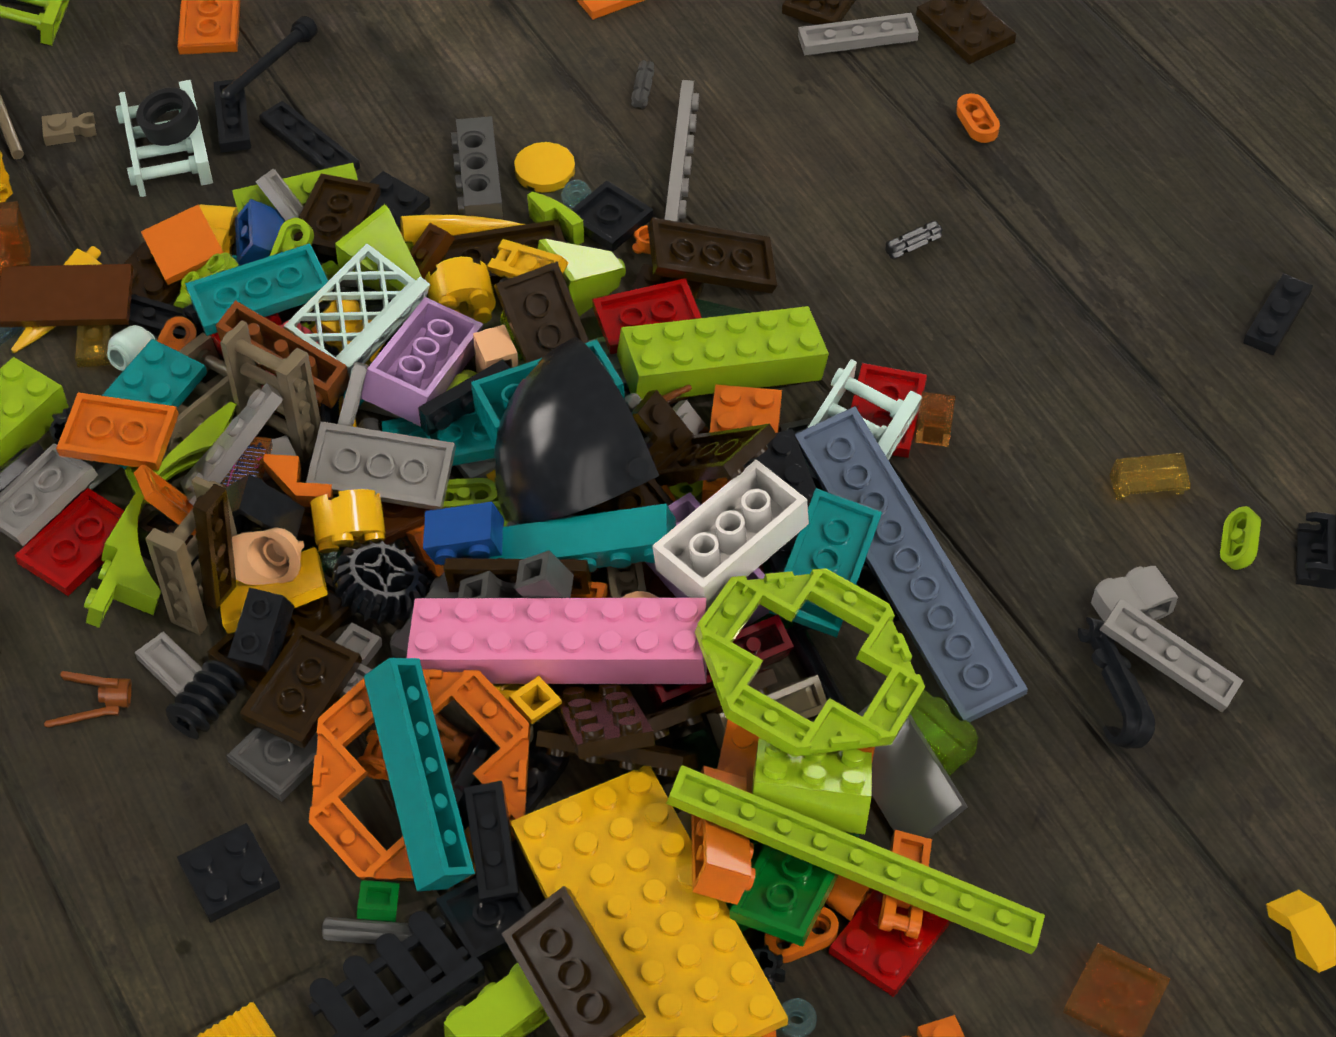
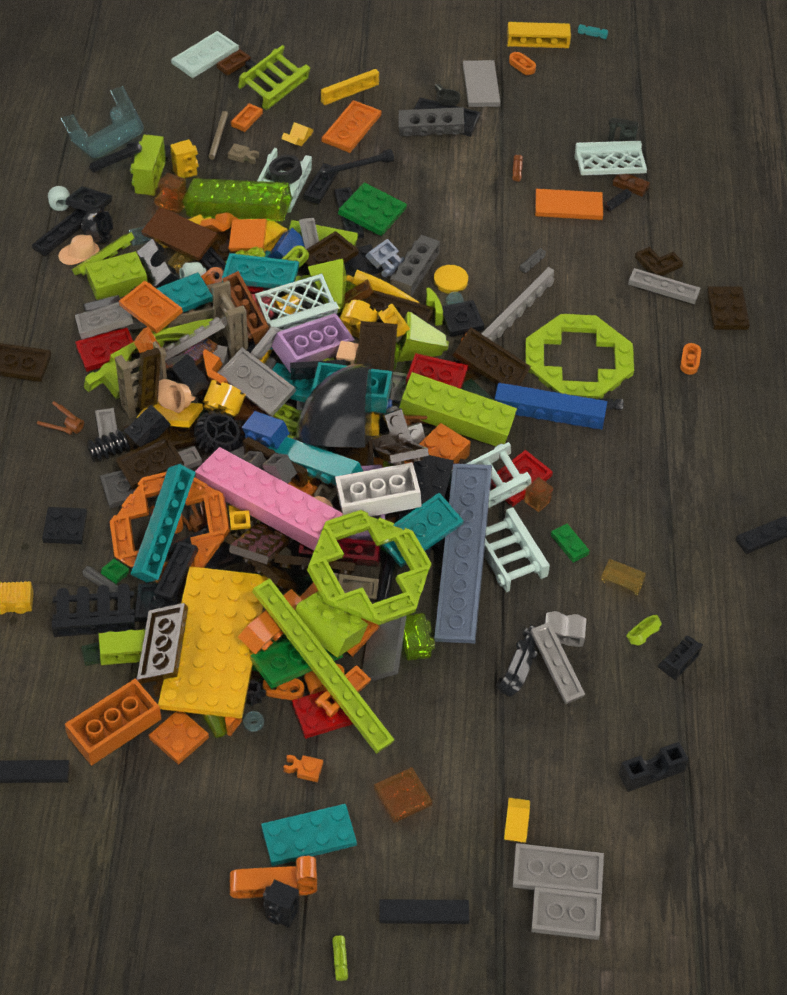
camera: 30 degrees right, 0 degrees up
none -> black arch [137,239,180,288]
none -> clear neon green brick [183,178,292,221]
none -> orange slope [200,213,238,233]
none -> orange plate [231,103,263,132]
none -> yellow slope [282,122,314,146]
none -> green plate [338,182,407,236]
none -> sand blue plate [365,239,405,277]
none -> light aqua fence [484,507,550,592]
none -> blue brick [495,383,607,429]
none -> lime plate [525,314,634,400]
none -> green plate [551,523,590,563]

